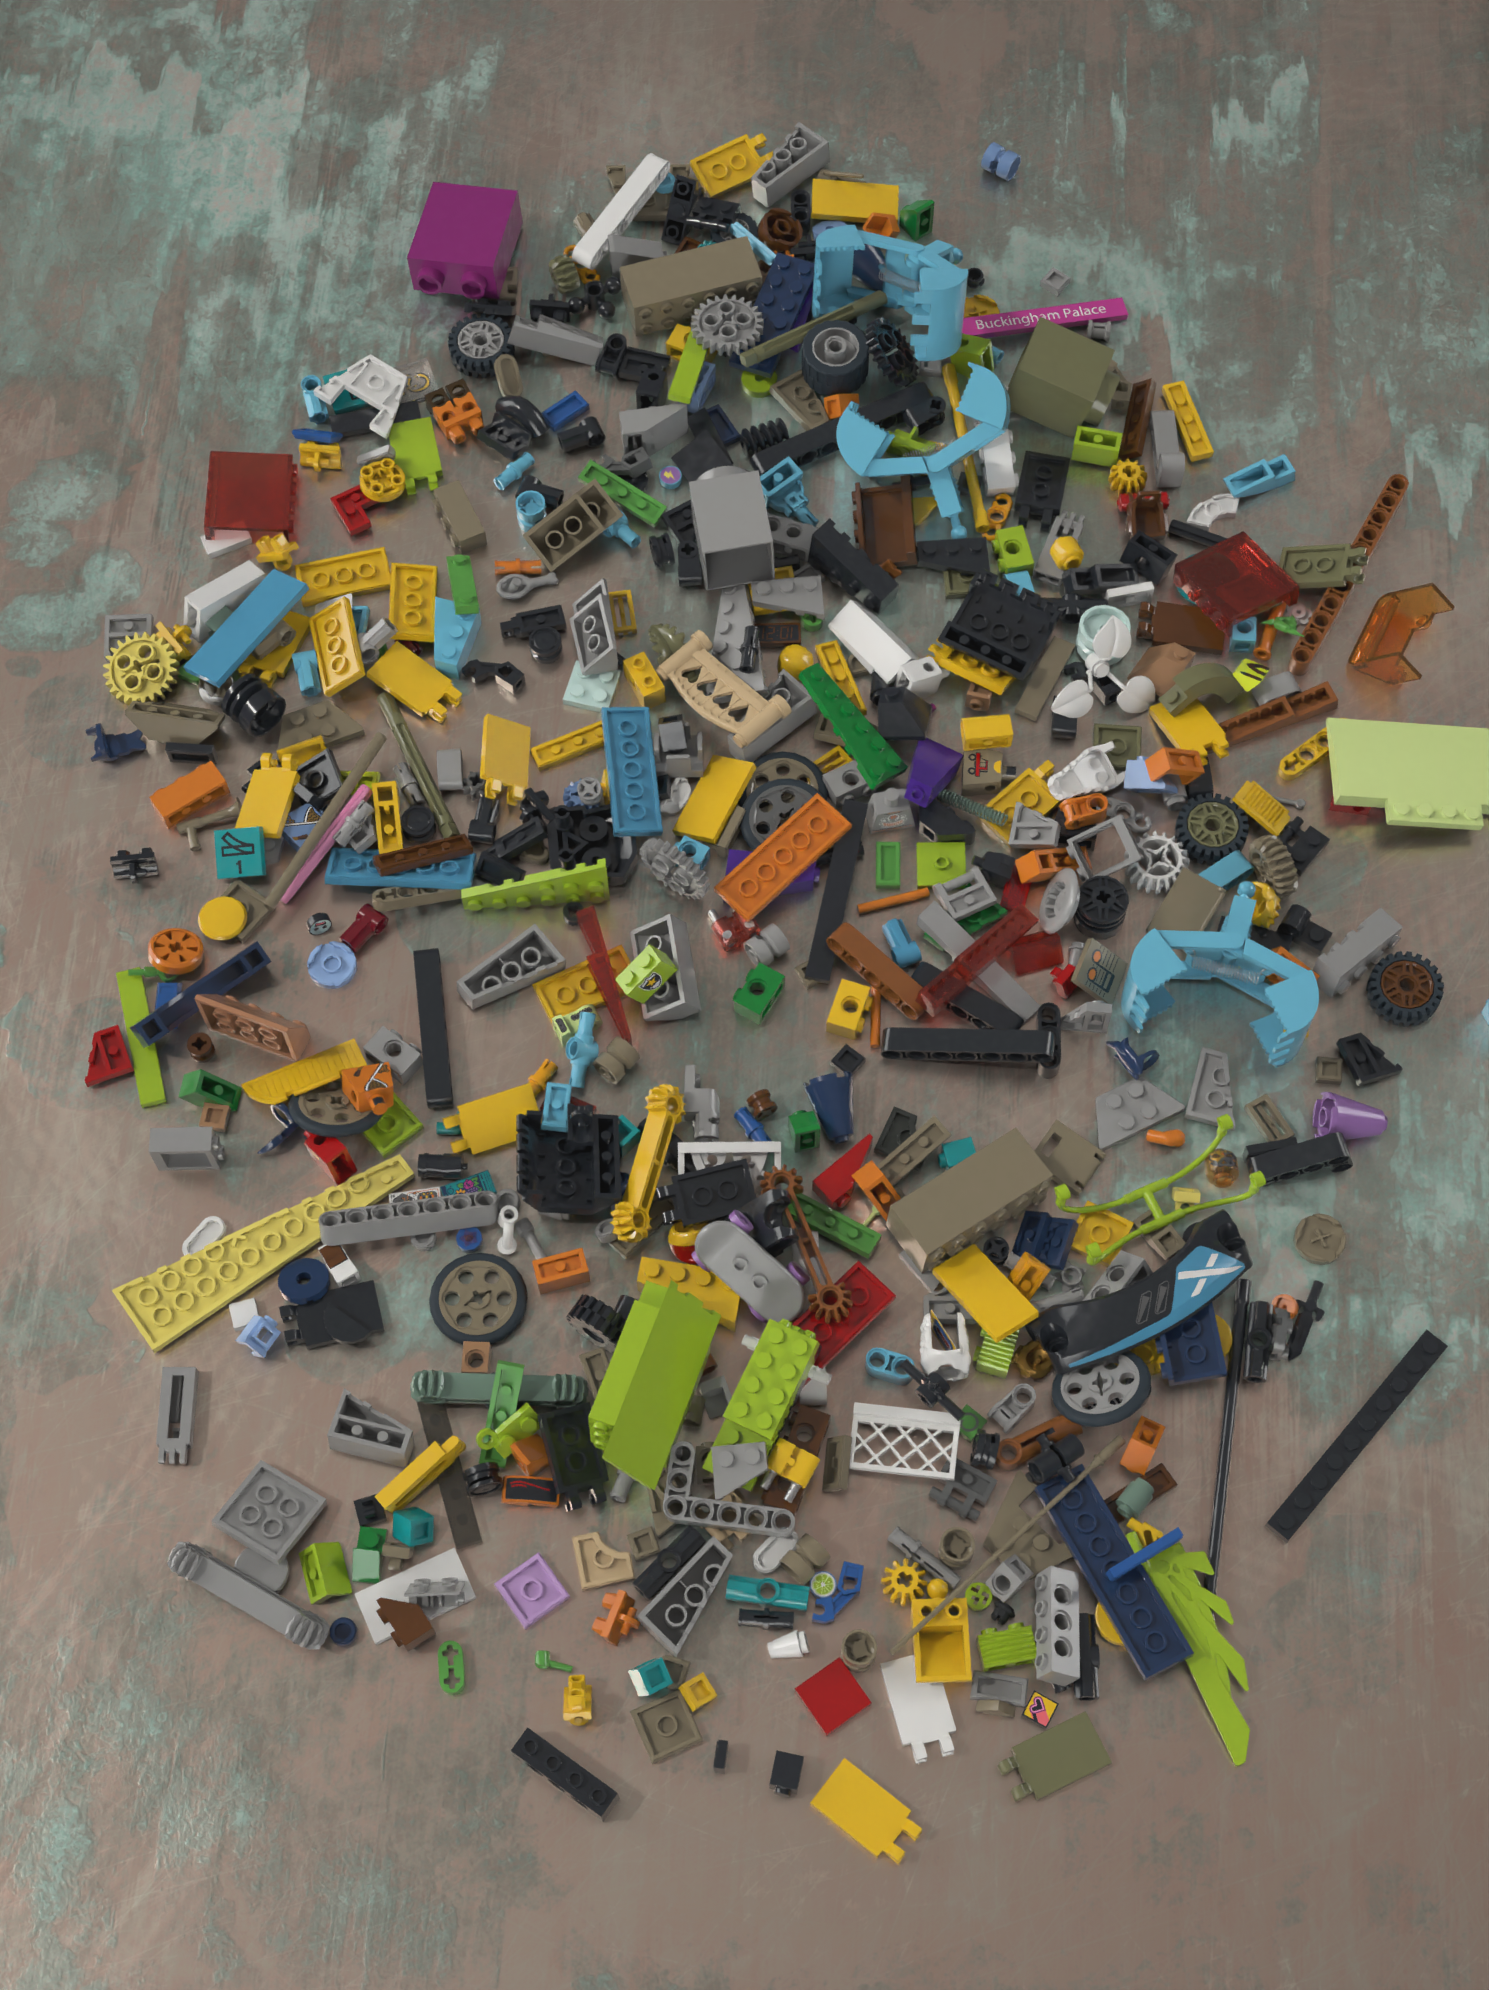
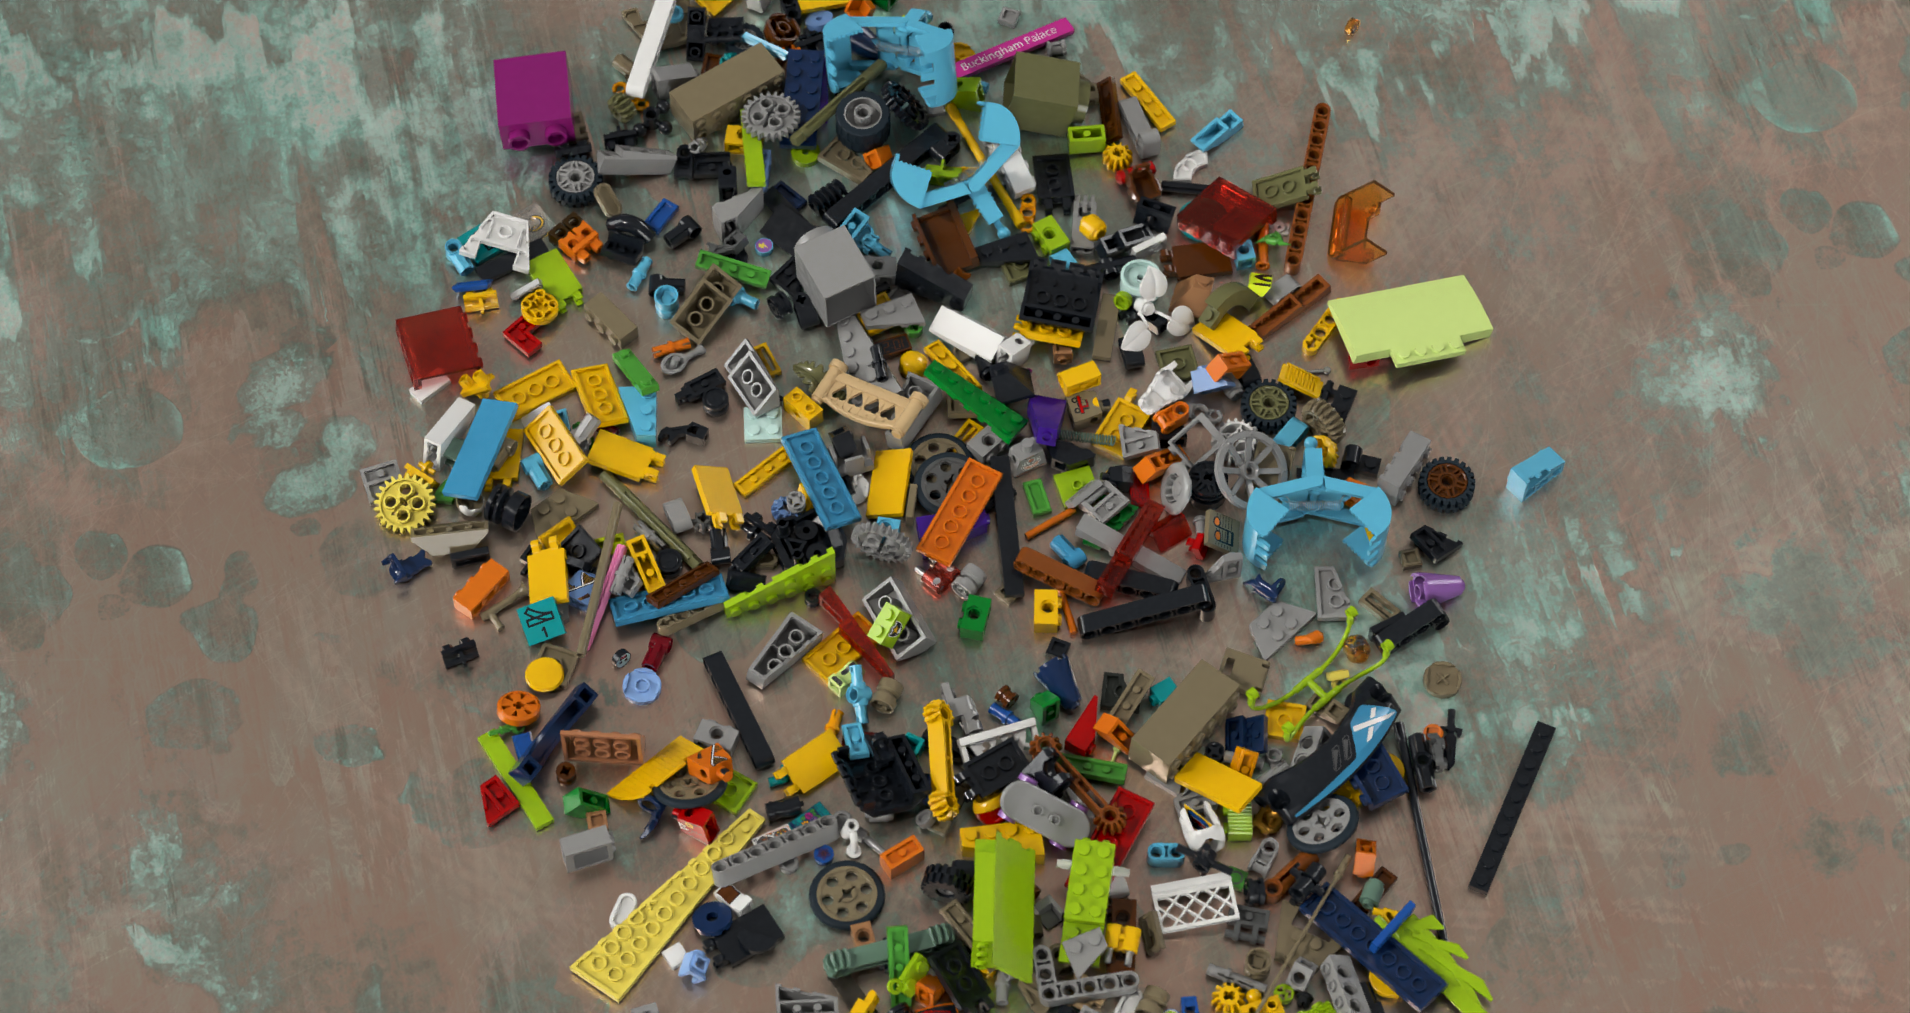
camera: 20 degrees left, 5 degrees down
none -> light grey pin [688,137,709,153]
none -> light grey tile [1065,479,1103,509]
none -> lime tile [1113,291,1133,310]
none -> light grey wheel [1214,430,1288,510]
none -> clear orange tile [1345,18,1360,37]

